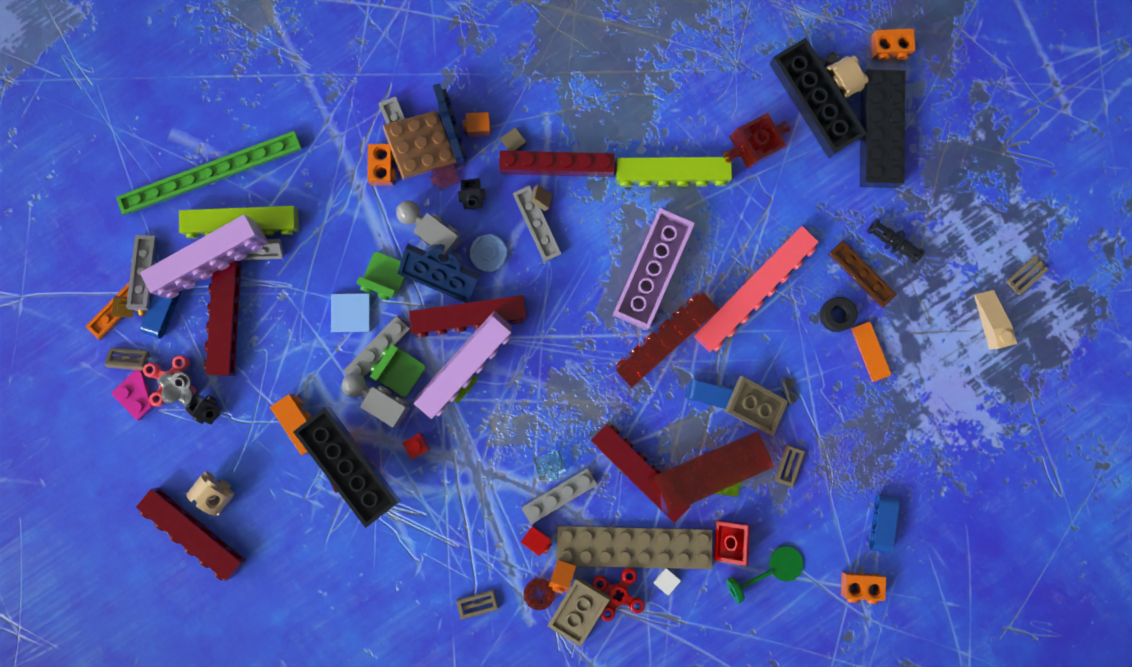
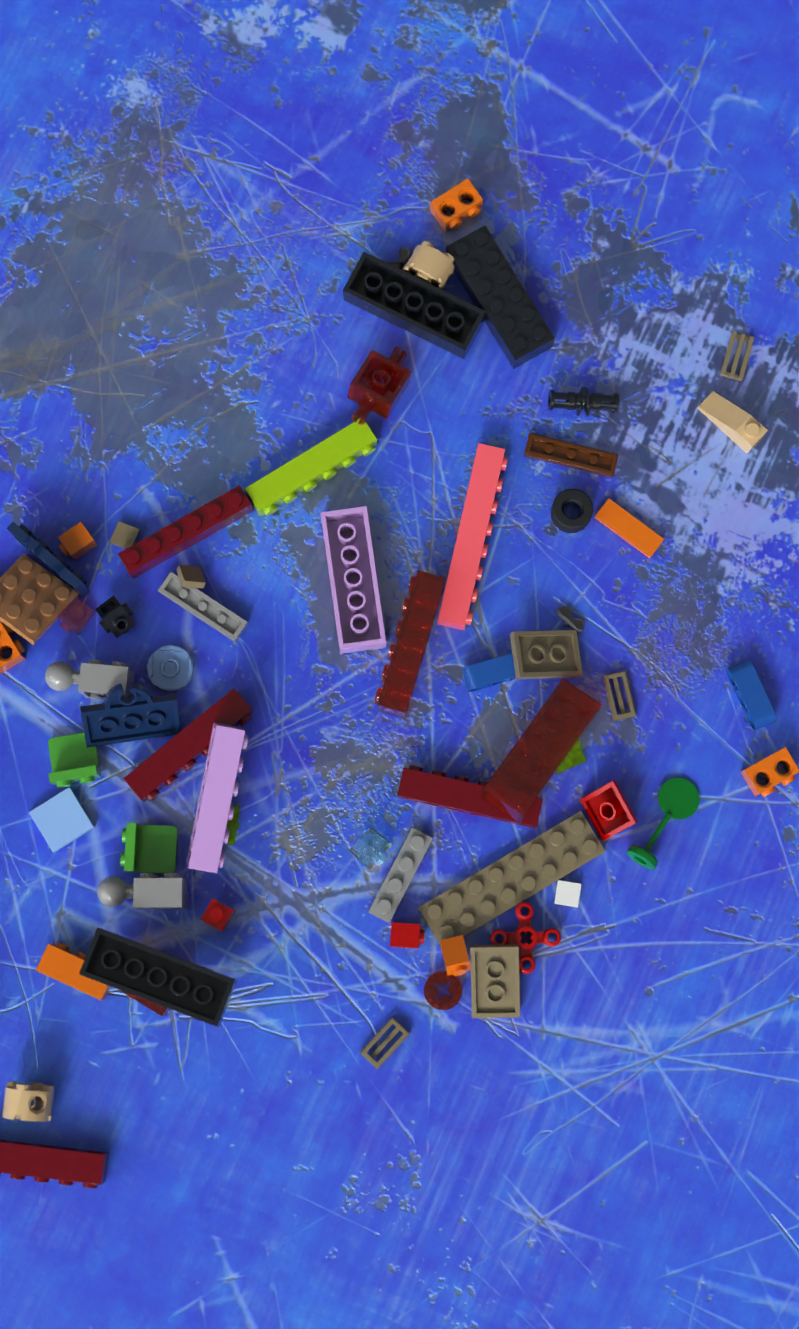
camera: 35 degrees left, 5 degrees down
light grey plate [343,316,411,378] -> none

